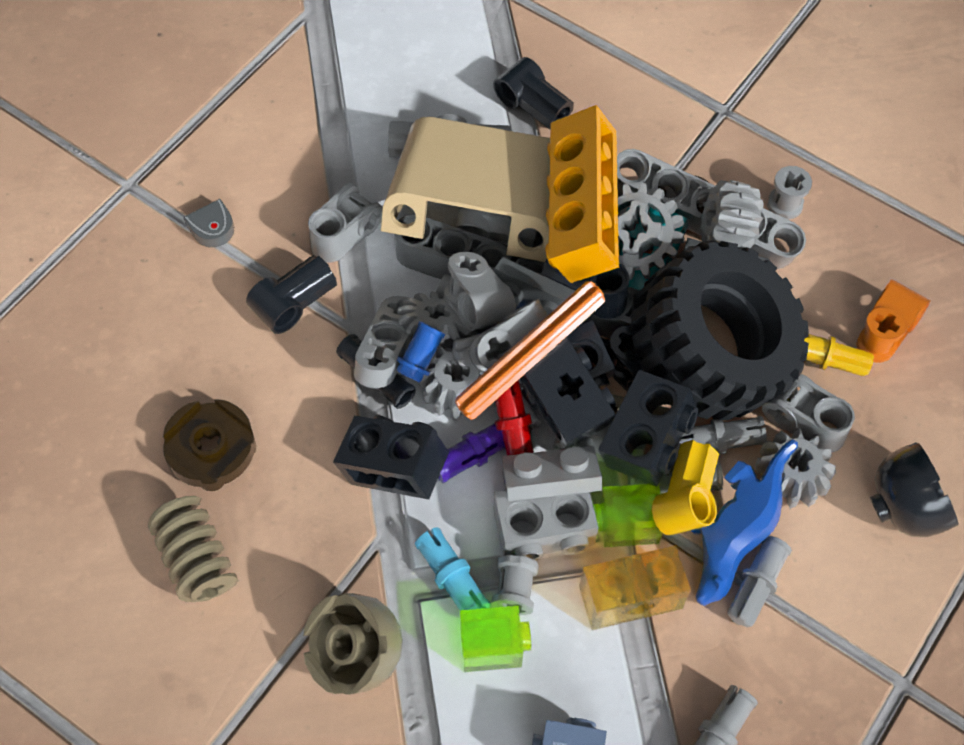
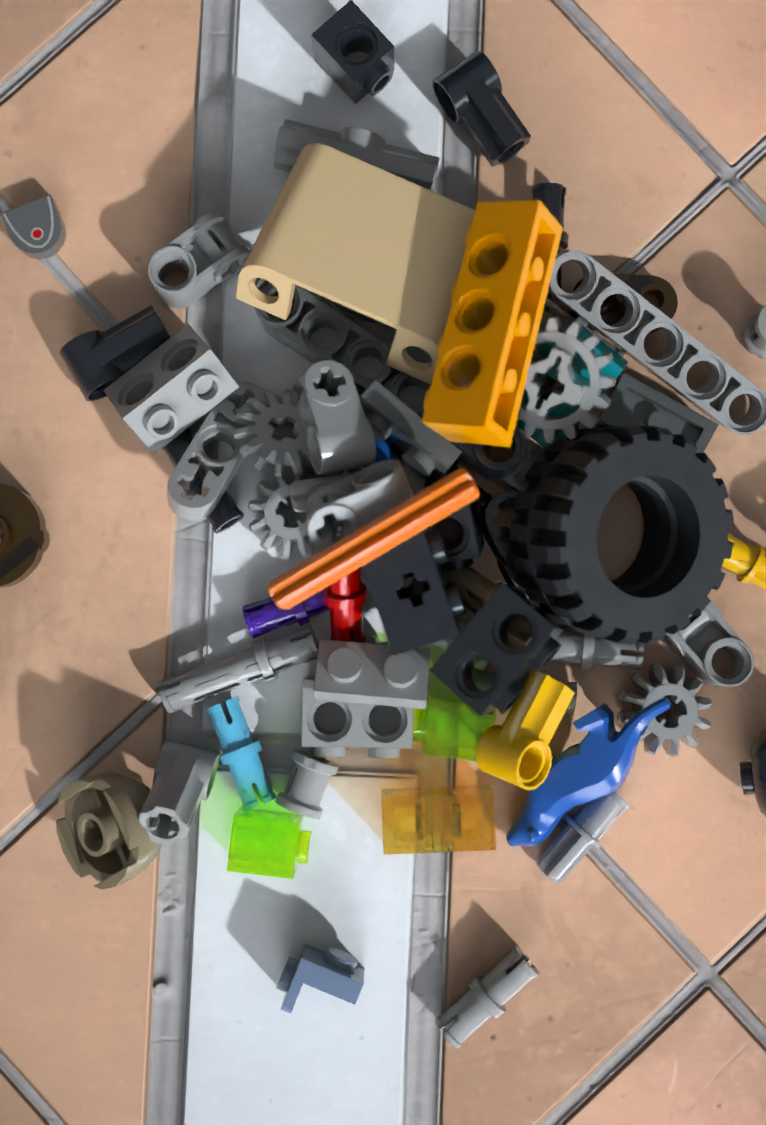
camera: 15 degrees right, 25 degrees up
black brick [333,415,449,500] -> none
blue pin [396,321,445,382] -> none
light grey gear [699,180,764,250] -> none
none -> light grey brick [103,324,239,454]
none -> light grey piece [139,739,220,846]
none -> light grey pin [158,625,319,713]
none -> black brick [311,0,394,104]

